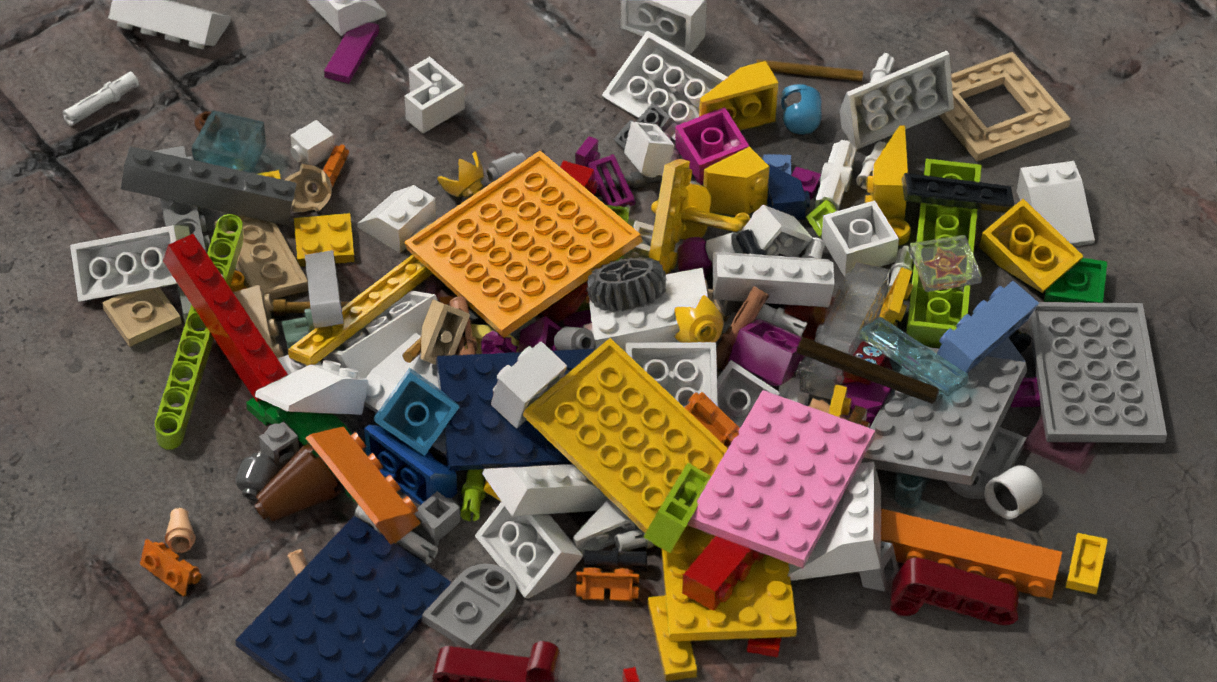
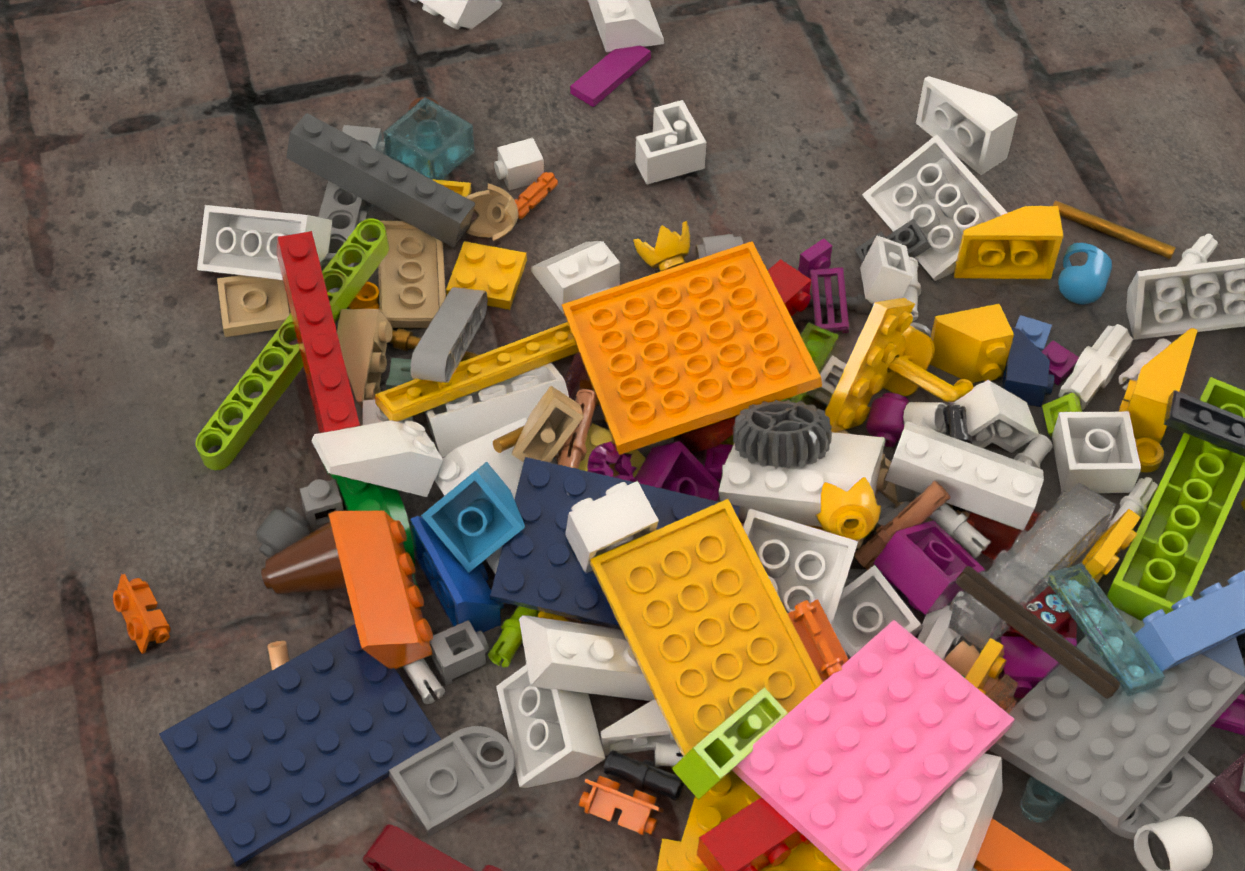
camera: 20 degrees right, 5 degrees up
white pin [62,71,139,126] -> none
light nougat cone [165,508,196,553] -> none
light grey brick [554,327,595,350] -> none
dark pink brick [675,107,749,185] -> none
clear tile [909,235,982,292] -> none

